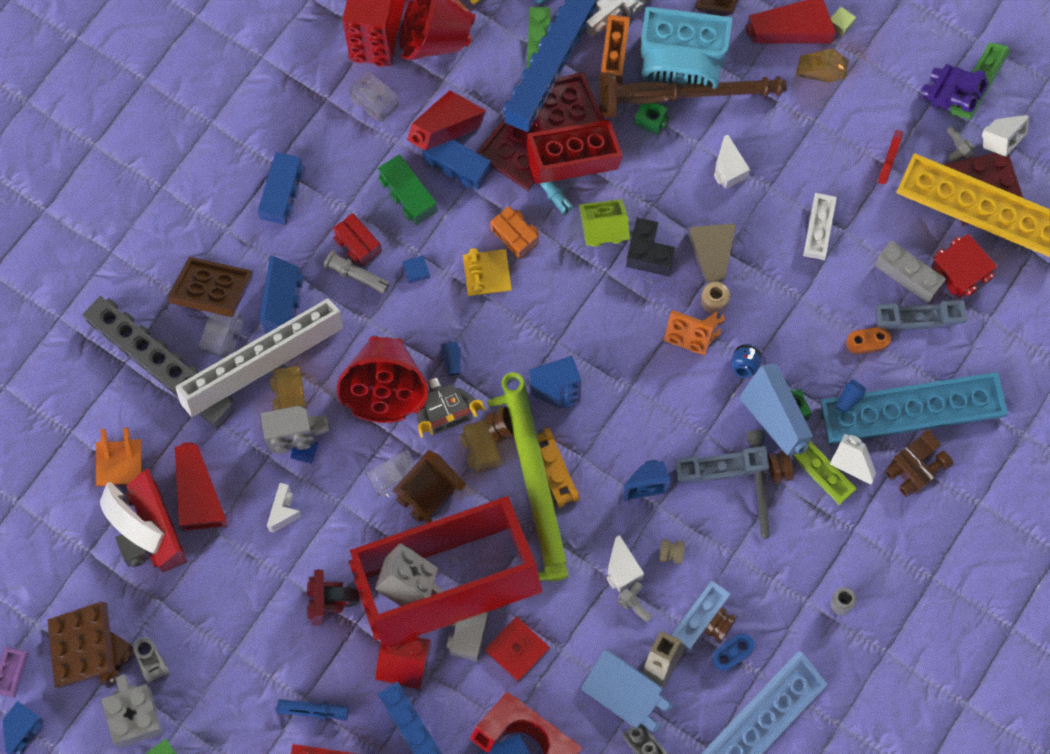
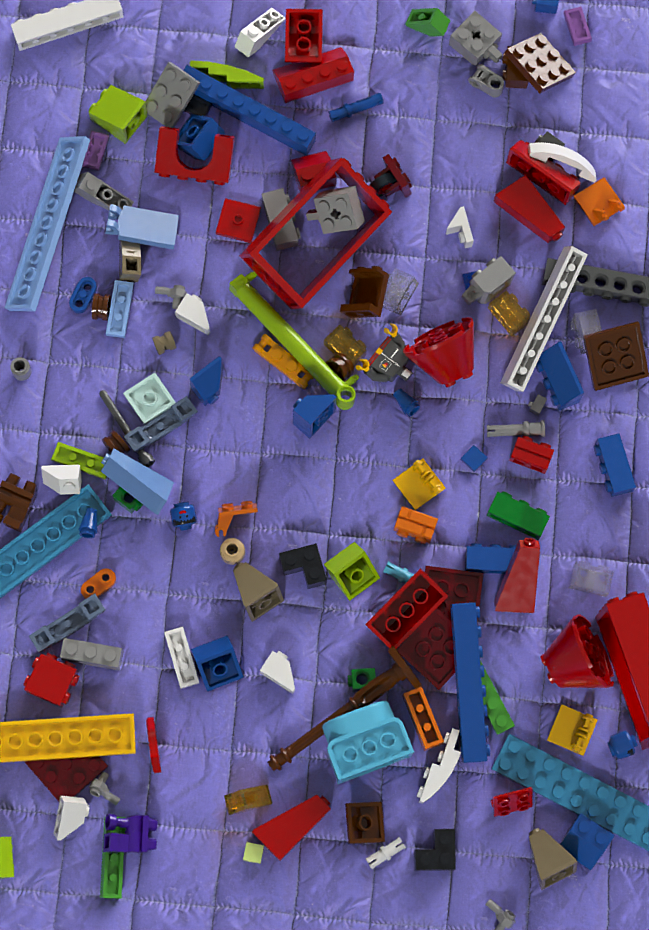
camera: 145 degrees right, 5 degrees up
none -> light aqua plate [123,373,176,425]
none -> blue slope [191,635,244,692]
none -> flat silver piece [528,394,547,416]

